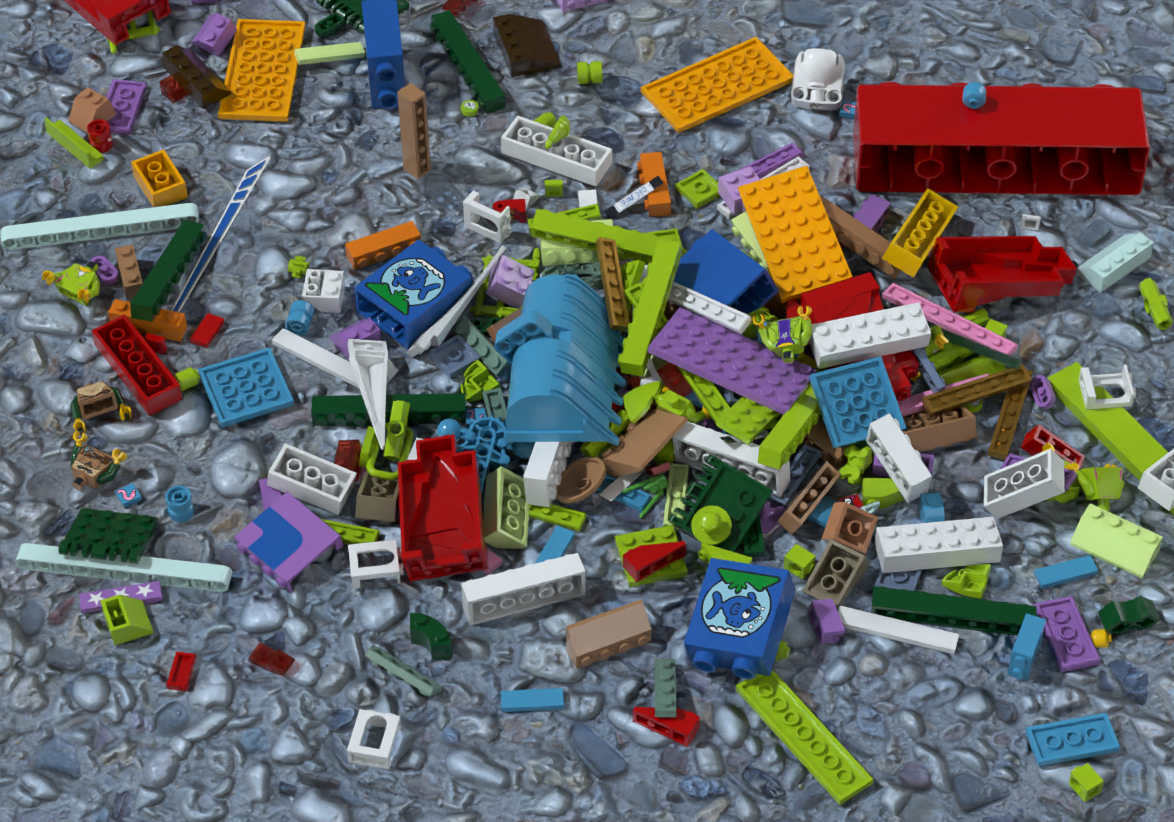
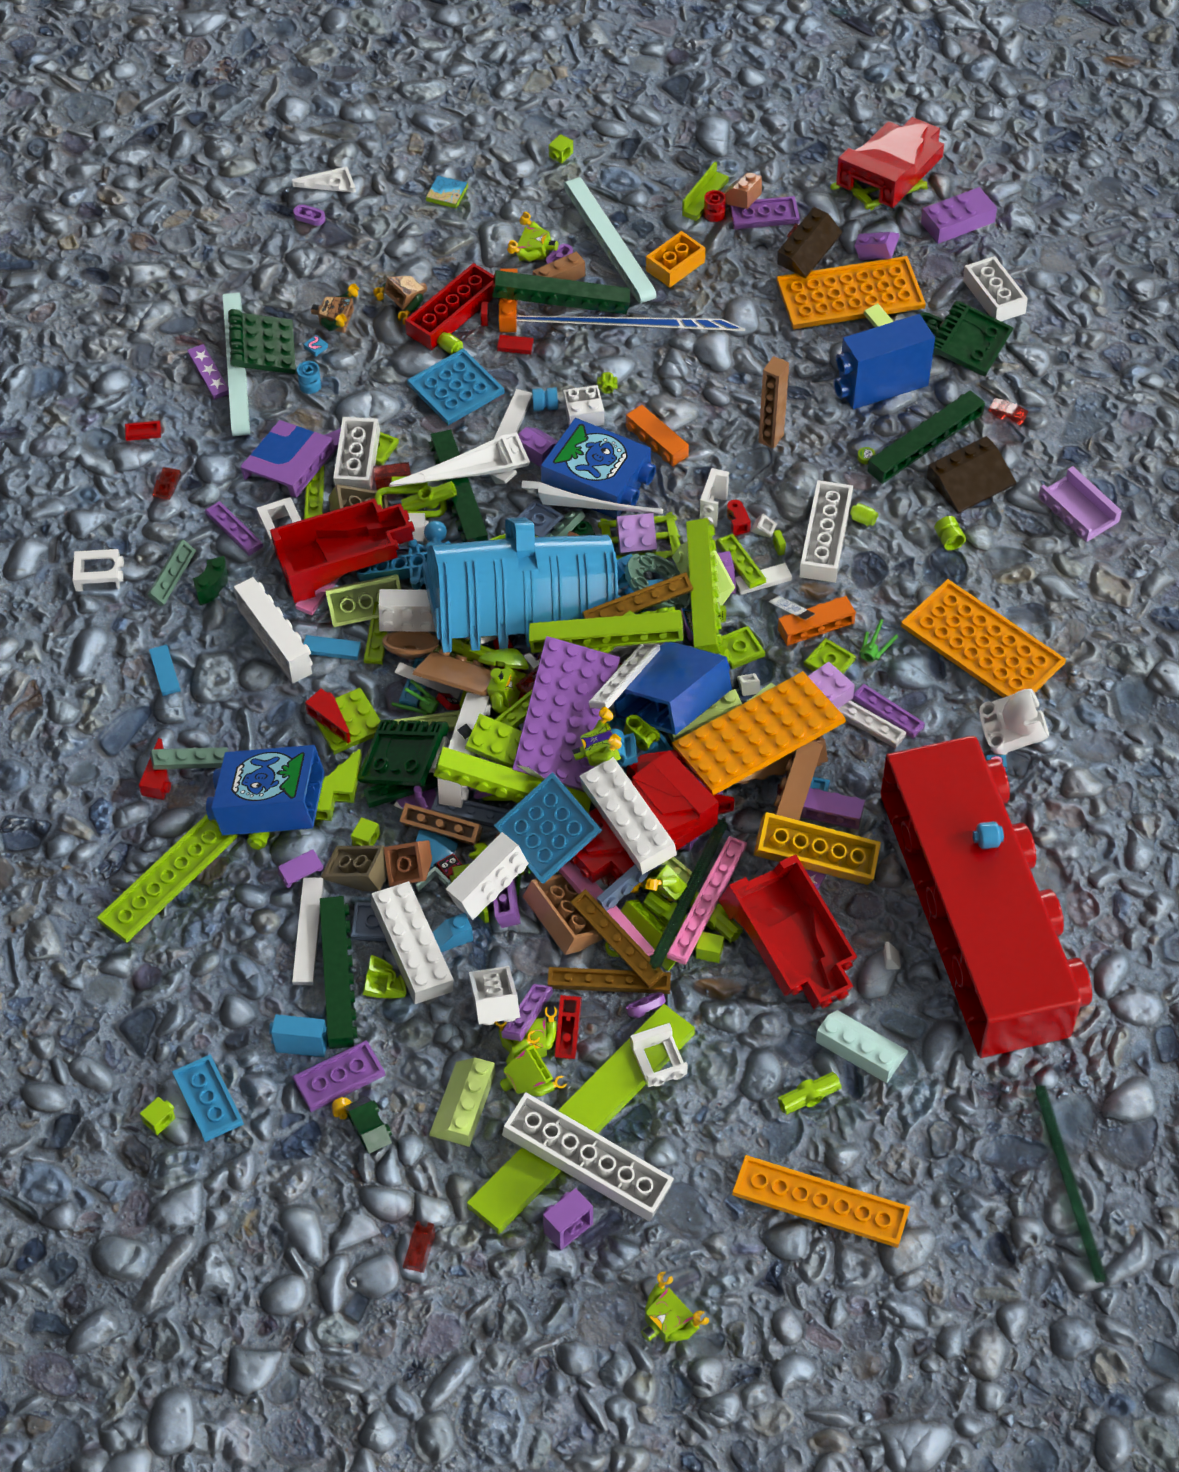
camera: 75 degrees right, 5 degrees up
lime slope [100,594,153,646] -> none
lime piece [545,115,570,149] -> none
medium nougat slope [566,600,651,669] -> none
lime plate [691,506,732,546] -> none
dark azure tile [1034,555,1098,589] -> none
none -> medium lavender tile [205,501,263,556]
none -> bright green plant [859,619,898,662]

